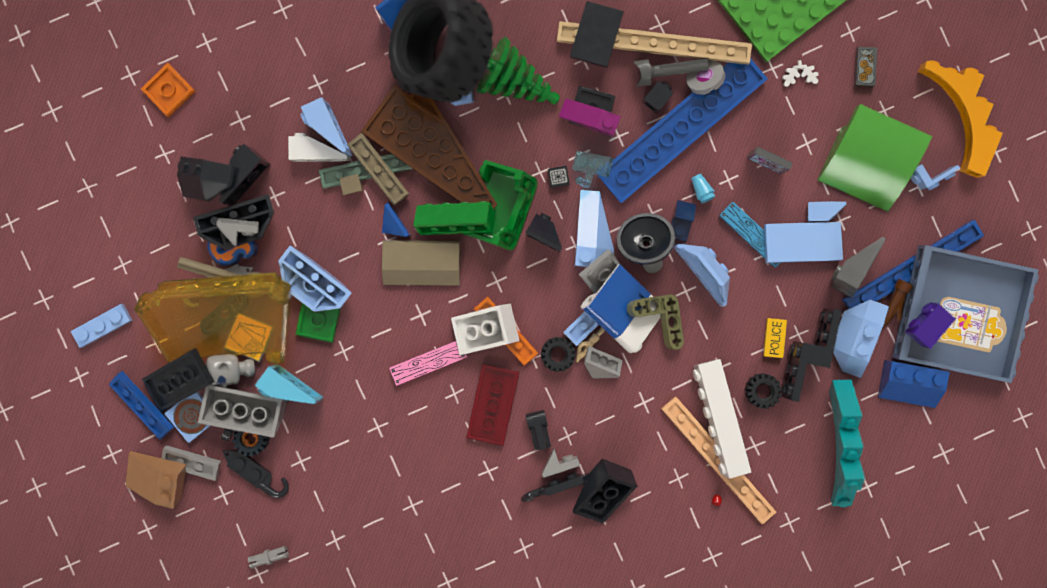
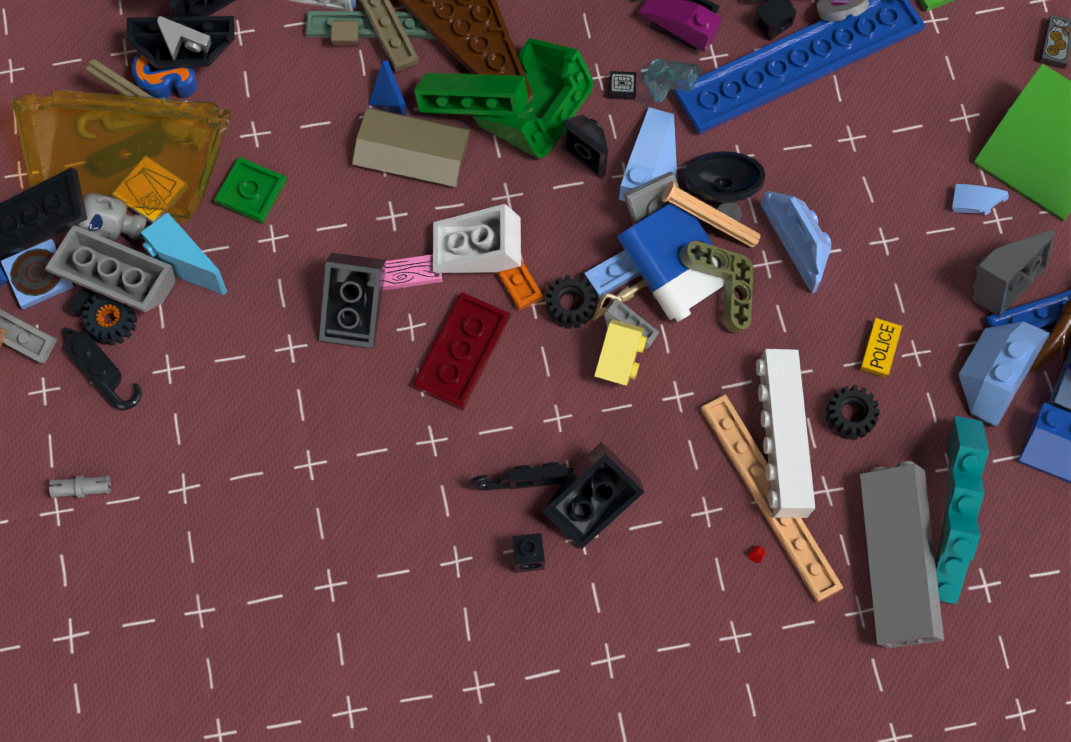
camera: 10 degrees right, 20 degrees down
light blue wedge [278,246,352,312] -> none
black piece [525,410,551,450] -> none
light grey slope [542,448,580,478] -> none
dark blue slope [671,200,696,242] -> none
medium azure cone [691,174,715,204] -> none
dark azure tile [719,202,780,268] -> none
dark grey tile [747,147,793,174] -> none
light blue tile [764,222,843,263] -> none
black bracket [781,308,842,402] -> none
white animal [782,60,818,87] -> none
none -> black slope [319,252,386,348]
none -> black brick [512,533,545,573]
none -> light yellow brick [595,319,647,386]
none -> light nougat axle [661,181,760,247]
none -> light grey brick [860,461,944,649]

